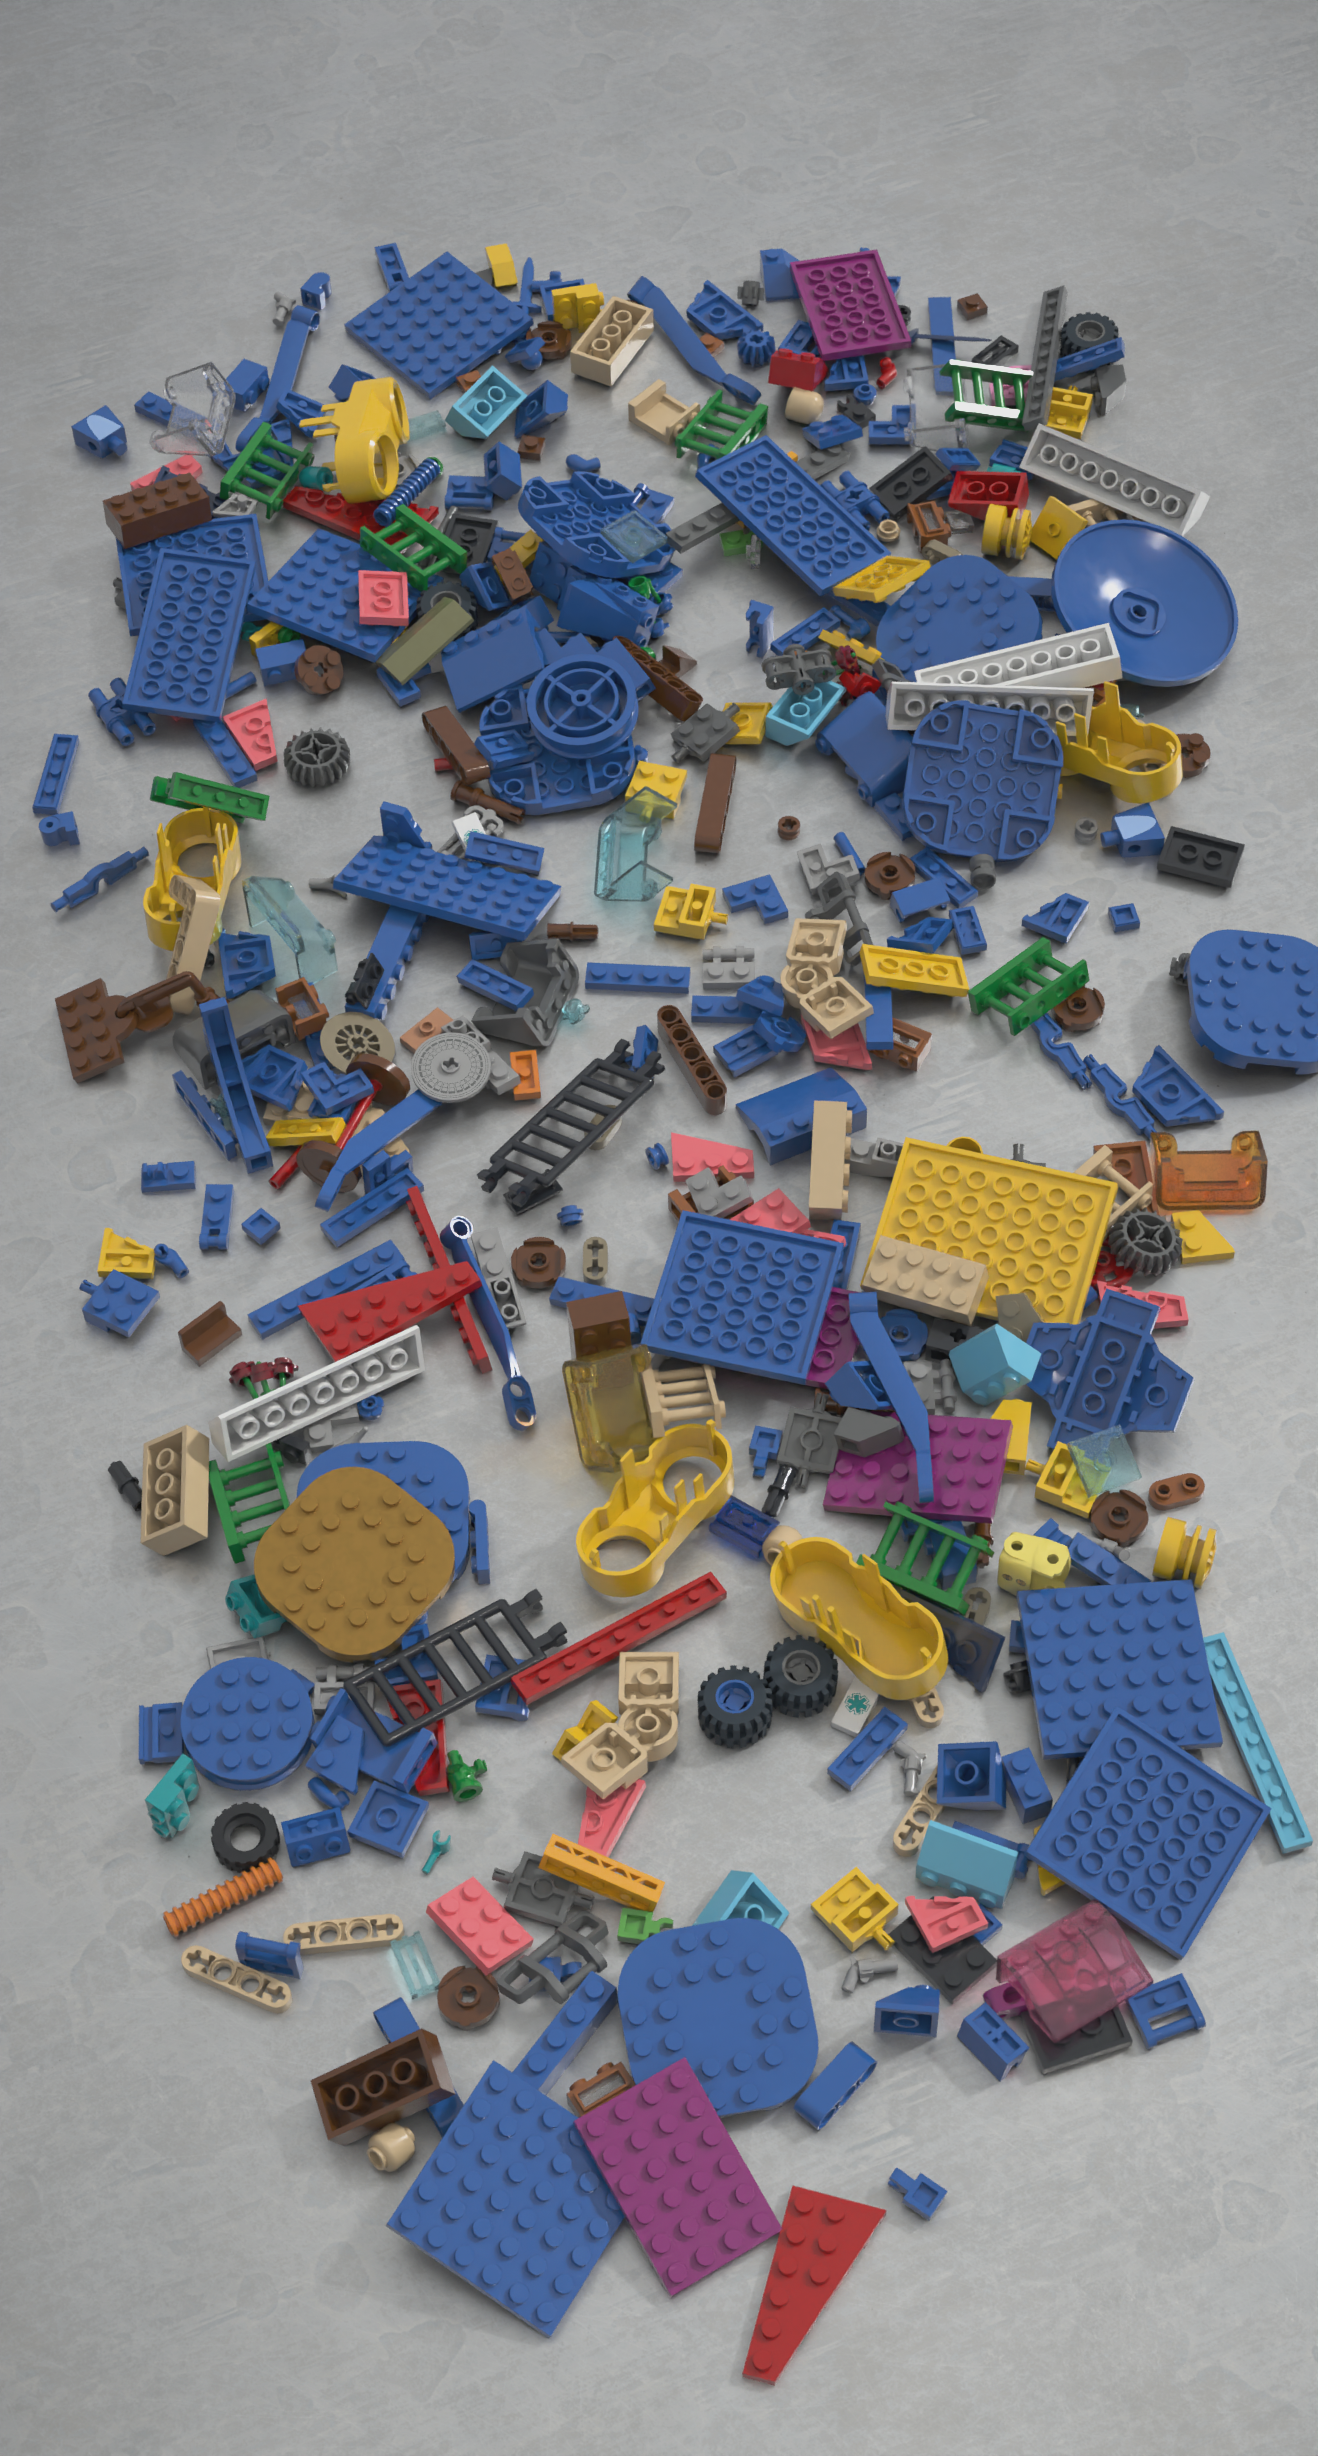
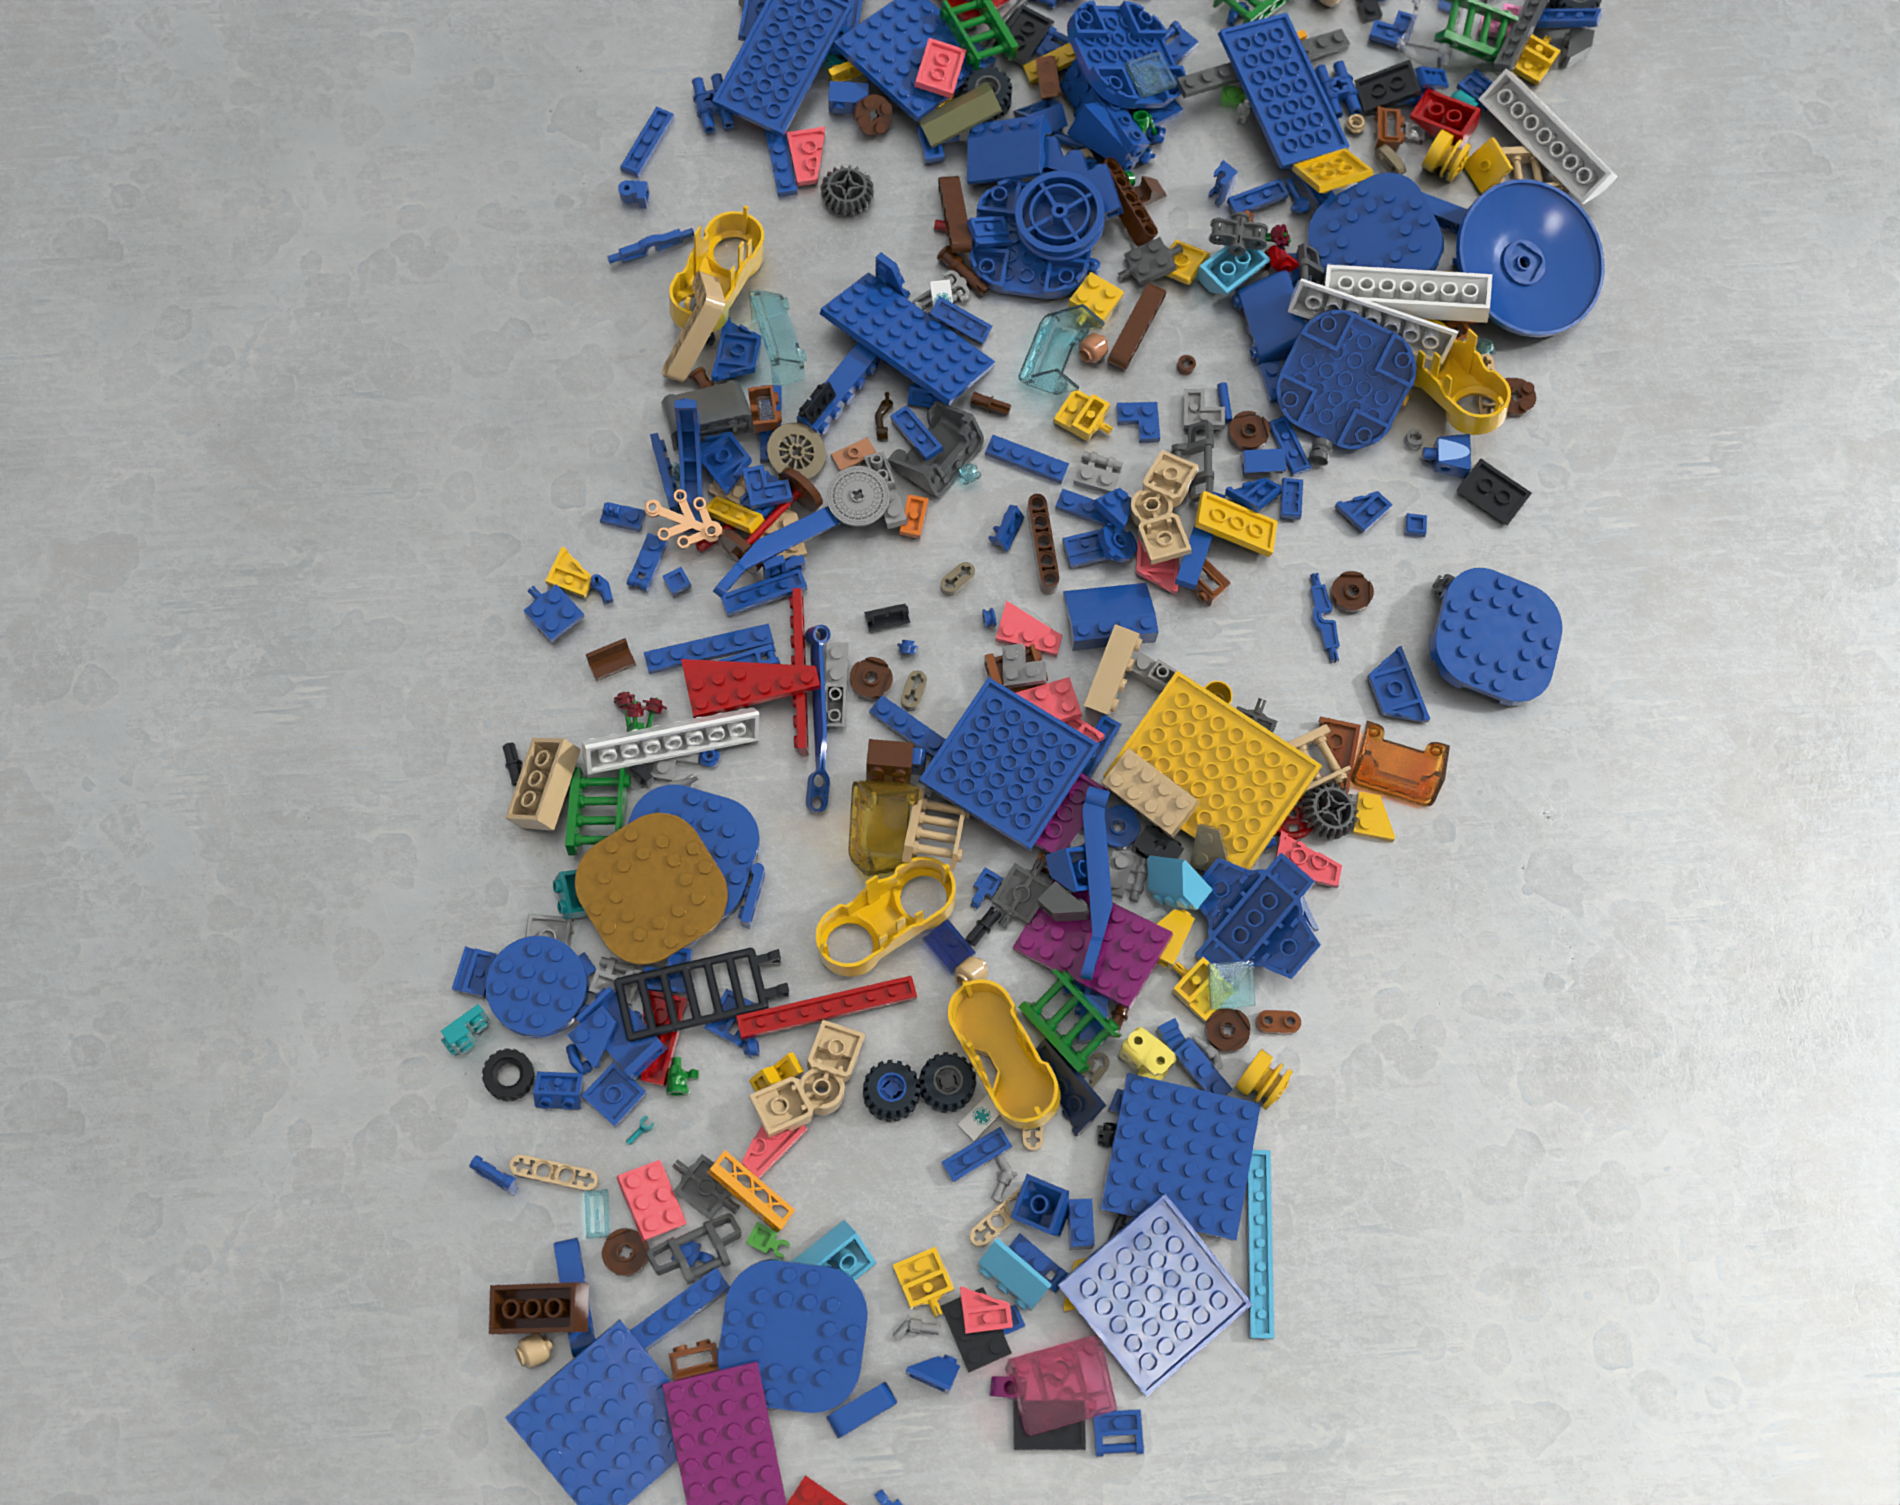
camera: 10 degrees right, 15 degrees up
reddish brown plate [55,971,209,1083] -> none
green fence [150,772,270,823] -> none
orange piece [163,1858,283,1937] -> none
tan beam [181,1945,292,2014] -> none
blue piece [226,672,257,699] -> none
green plate [278,626,301,644] -> none
light grey bar [309,874,347,898] -> none
blue slope [459,562,512,611] -> none
black bar [477,1039,665,1207] -> none
blue plate [802,415,863,450] -> none
yellow plate [818,629,884,666] -> none
blue hinge [957,2002,1030,2081] -> none
green fence [967,937,1090,1036] -> none
blue piece [1083,1054,1162,1145] -> none
none -> light nougat plant [644,489,722,549]
none -> blue plate [743,1037,760,1058]
none -> dark brown piece [875,392,893,439]
none -> nougat head [1078,333,1109,363]

